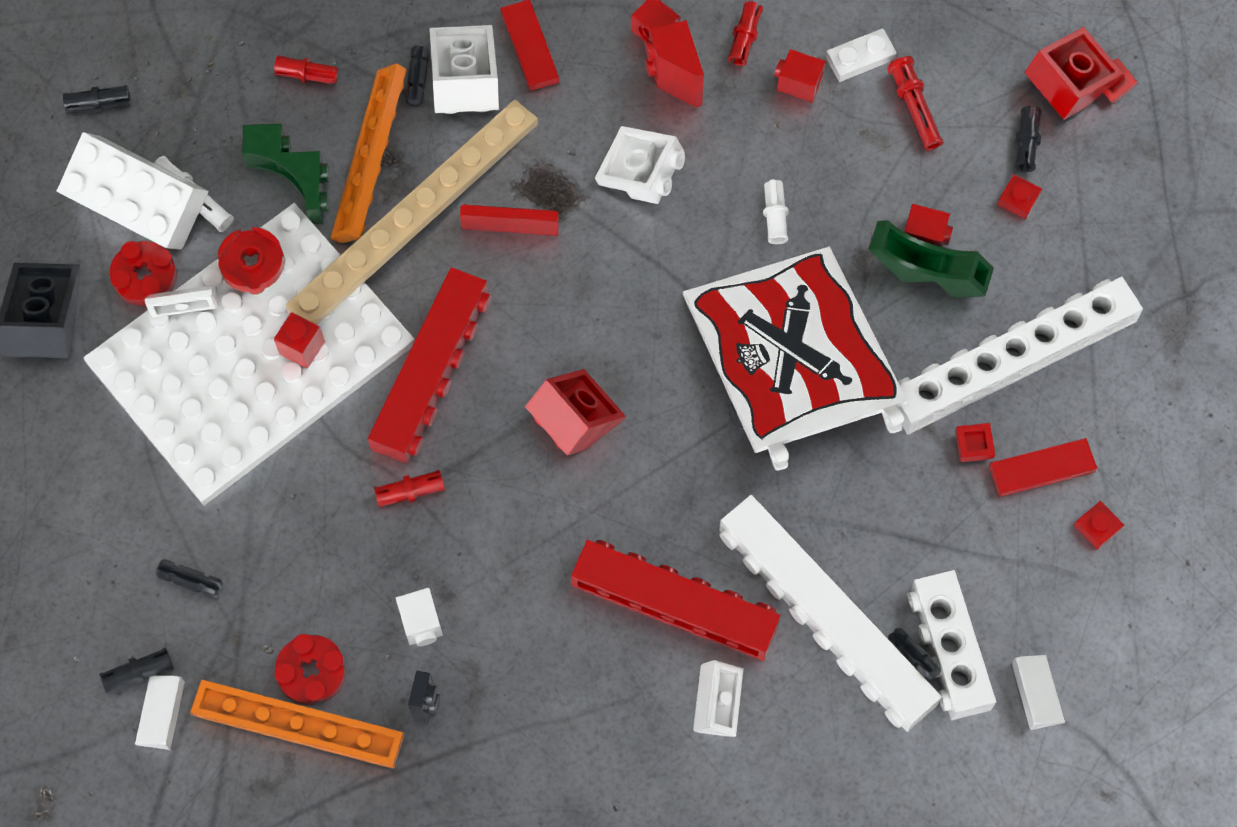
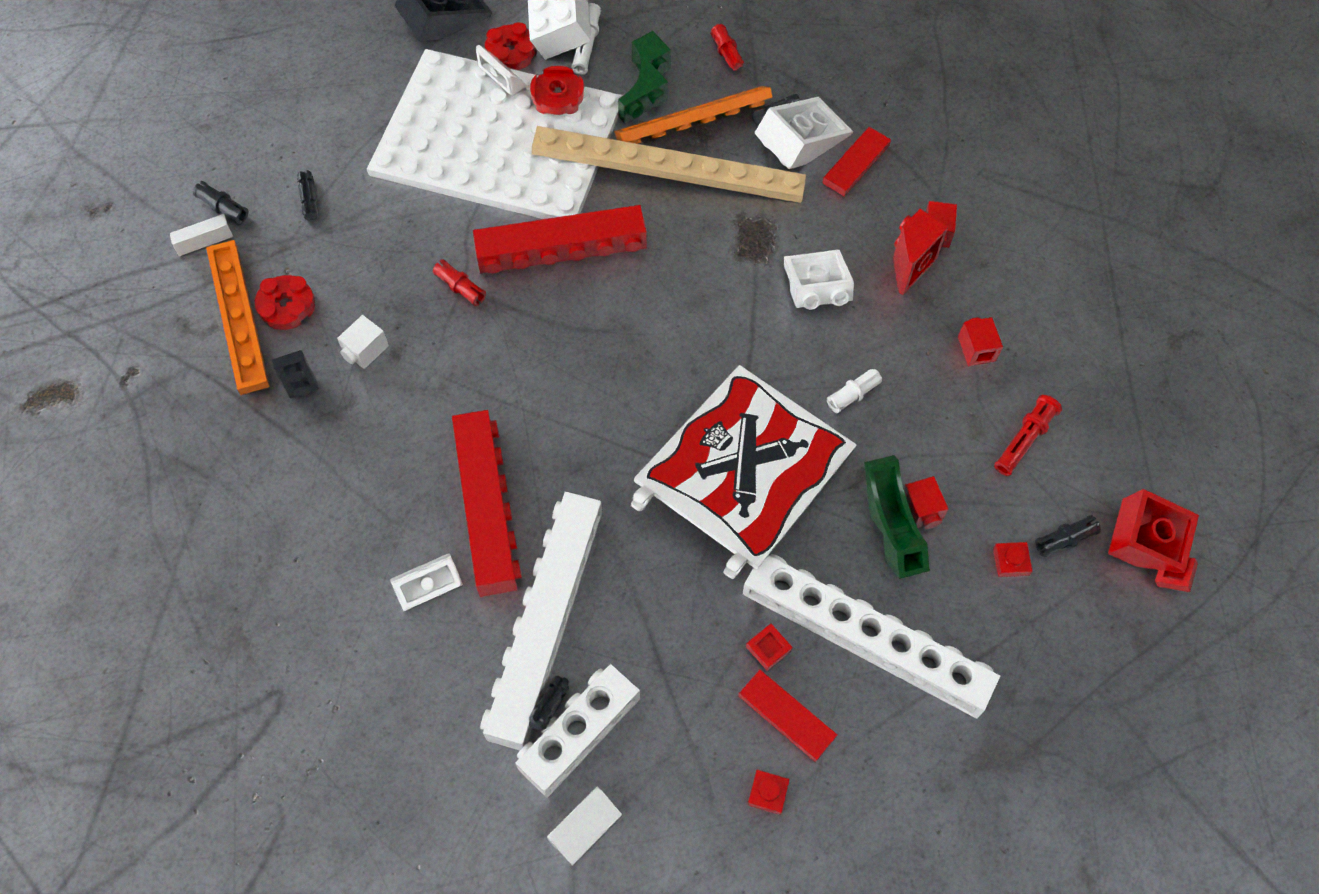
camera: 55 degrees right, 5 degrees down
red brick [274,312,325,369] -> none
red tile [460,204,559,236] -> none
red slope [525,369,626,455] -> none
red pin [727,1,763,66] -> none
white plate [826,28,897,82] -> none

